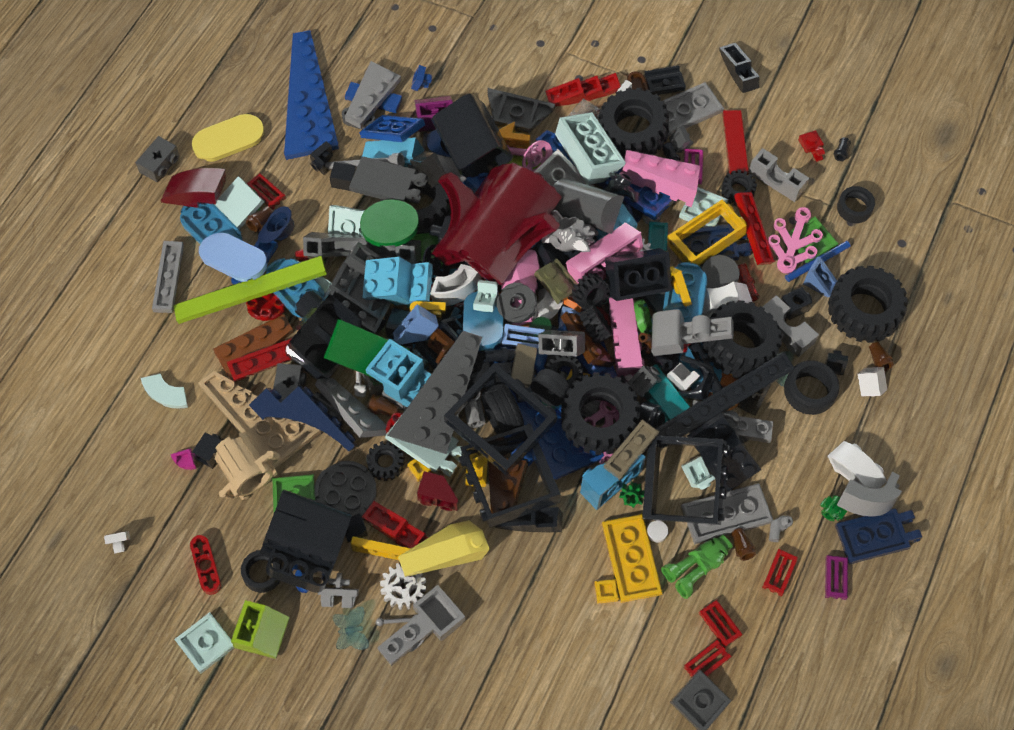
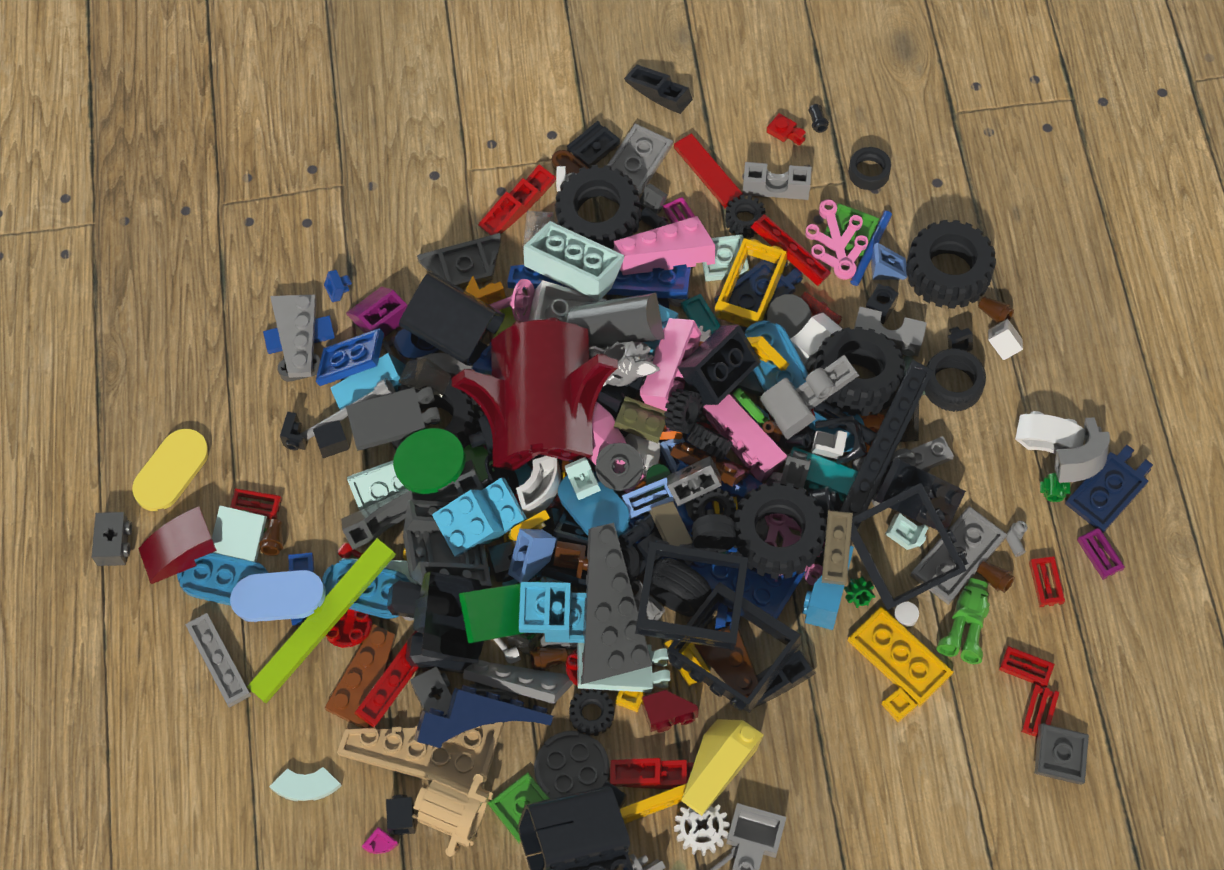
camera: 30 degrees left, 0 degrees up
dark blue piece [258,206,295,243] -> none
blue wing [284,30,339,160] -> none
black animal [602,172,640,203] -> none

